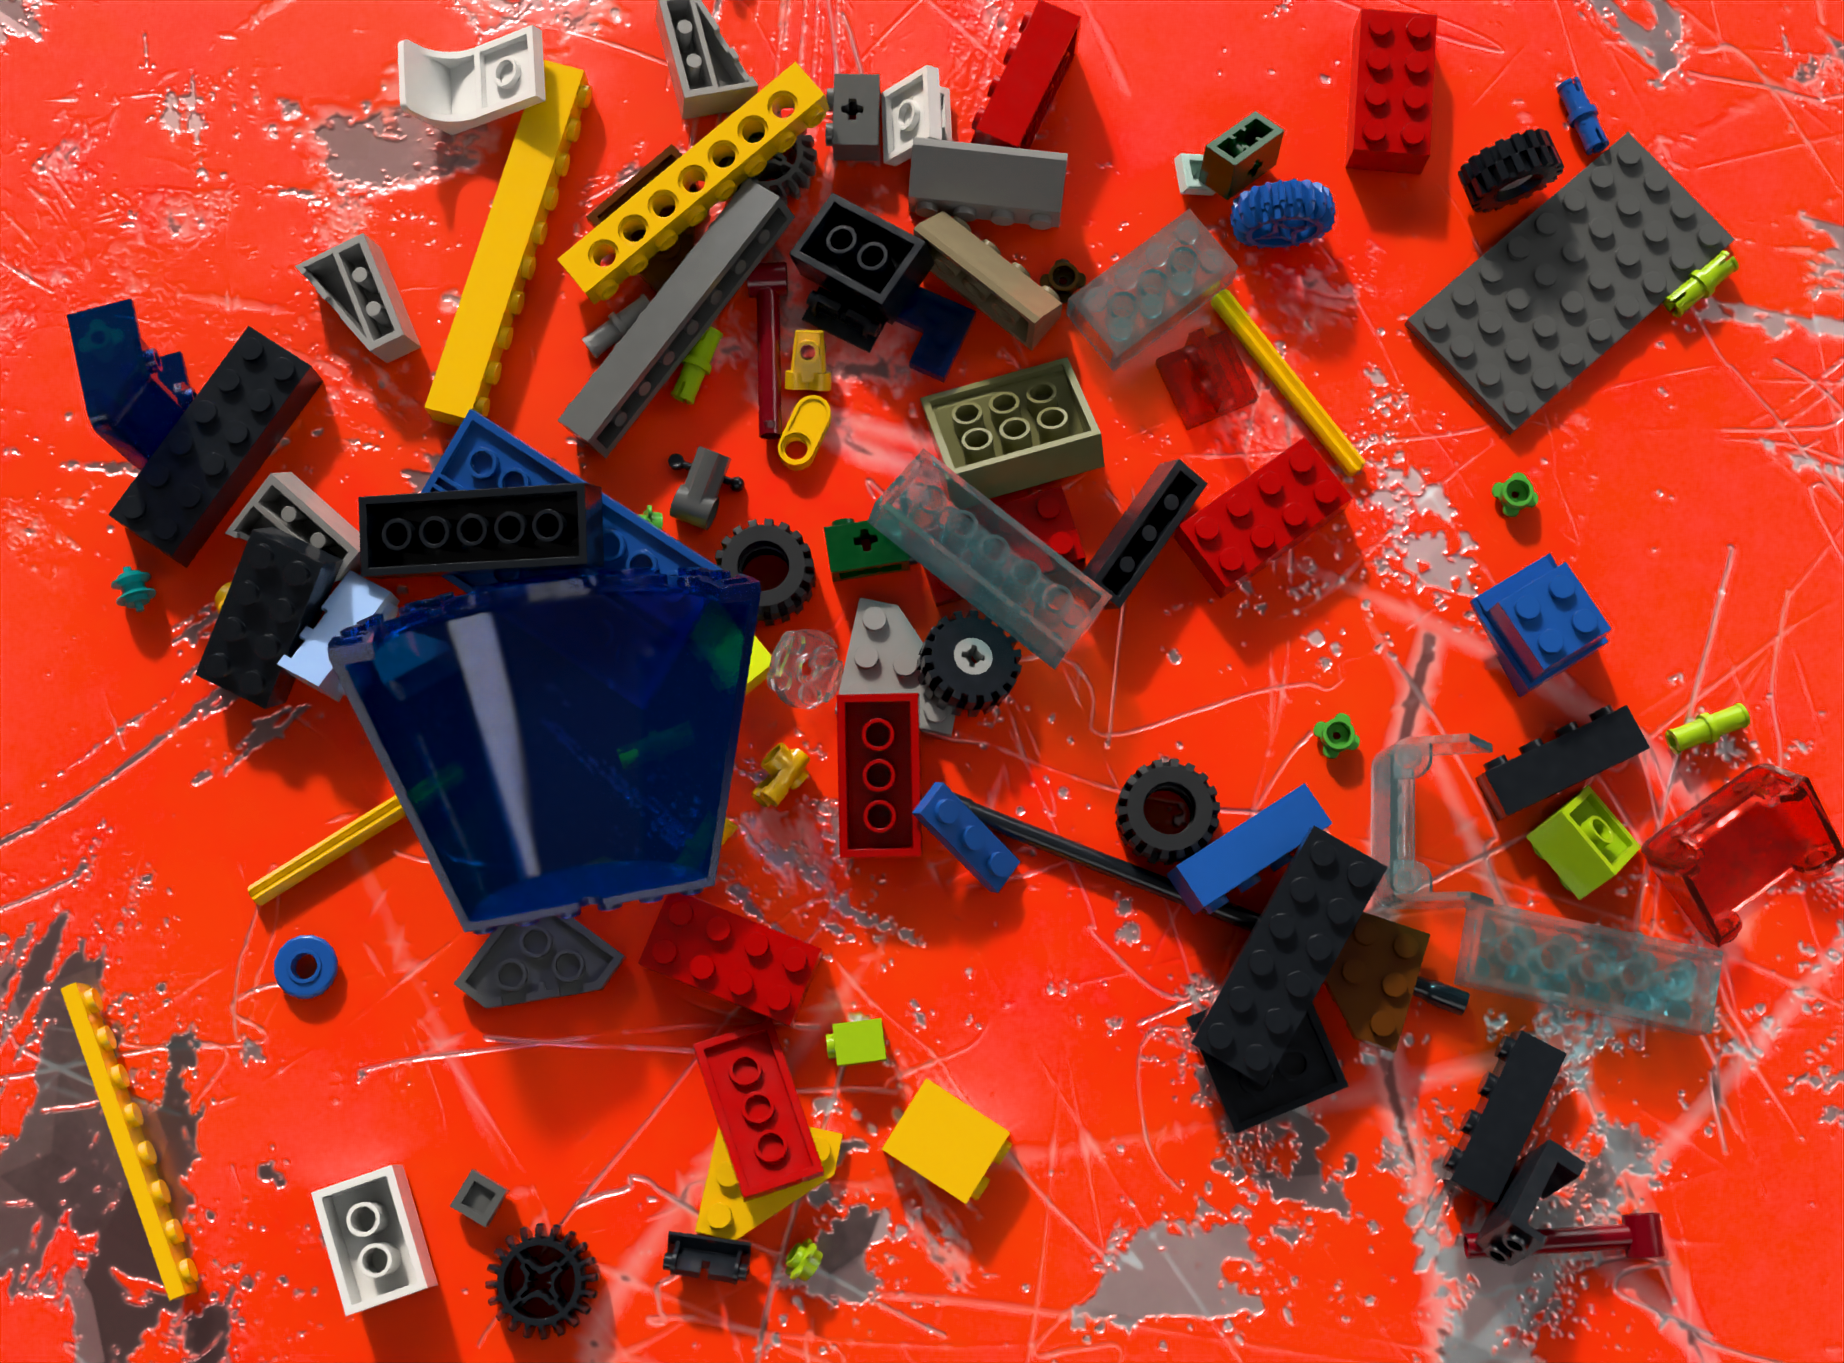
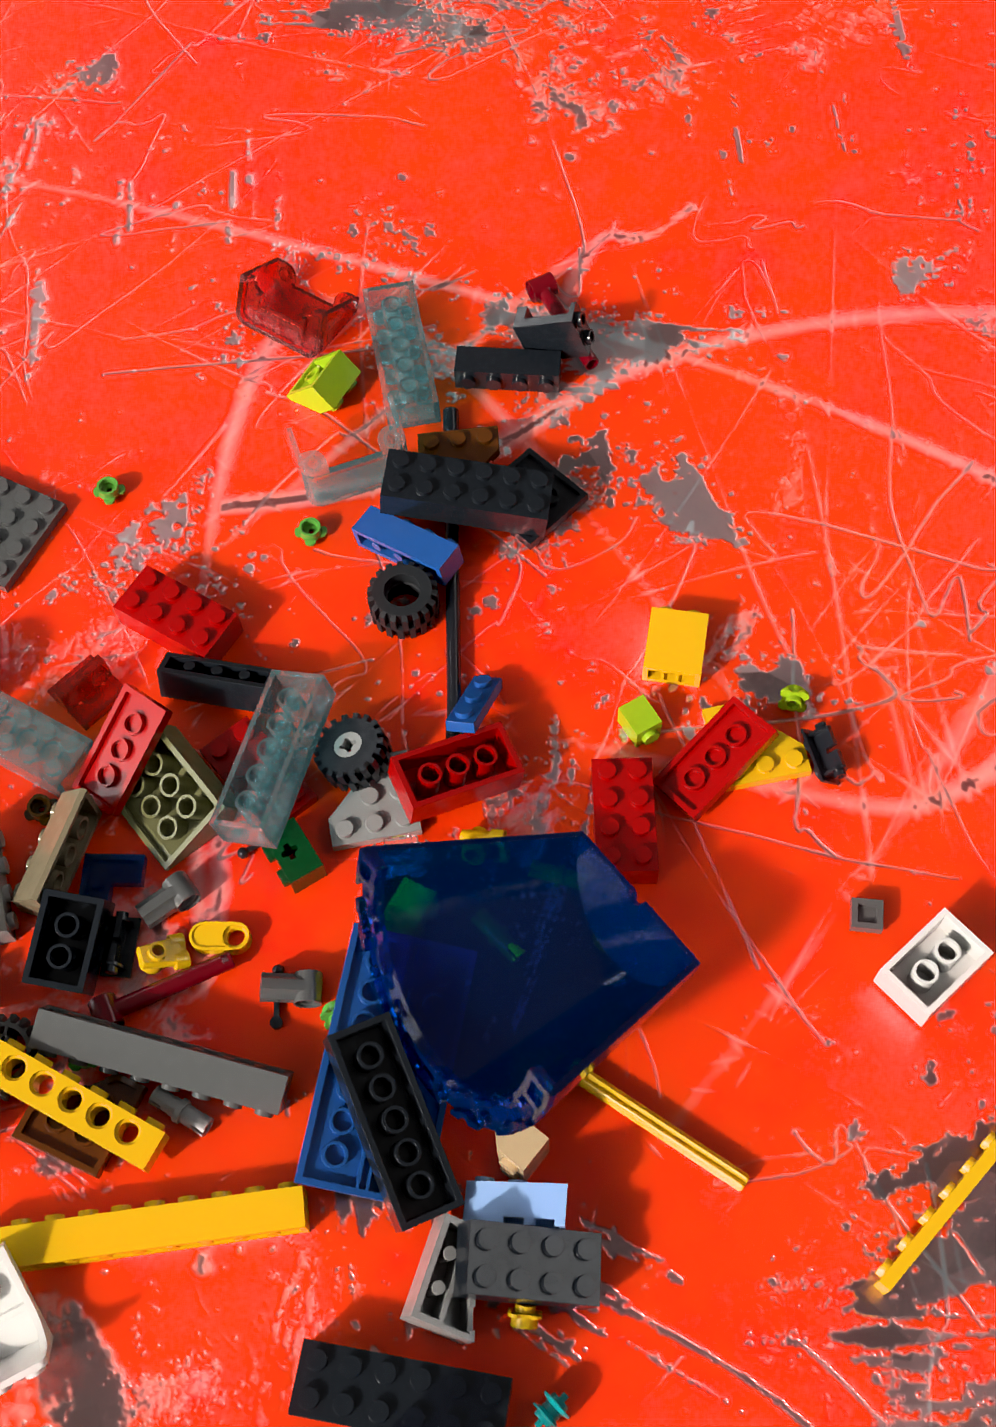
camera: 110 degrees left, 15 degrees down
blue piece [274,935,338,999] -> none
light grey wedge [295,233,421,363] -> none
dark grey plate [454,885,627,1009] -> none
black gear [485,1223,600,1340] -> none
lime pin [670,326,723,405] -> none
black tyre [715,519,816,626] -> none
yellow axle [1211,289,1366,477] -> none
blue piece [1470,553,1611,697] -> none
black brick [1475,704,1650,821] -> none
lime pin [1665,703,1750,754] -> none
none -> red plate [72,683,173,817]
none -> dark grey piece [135,871,201,929]

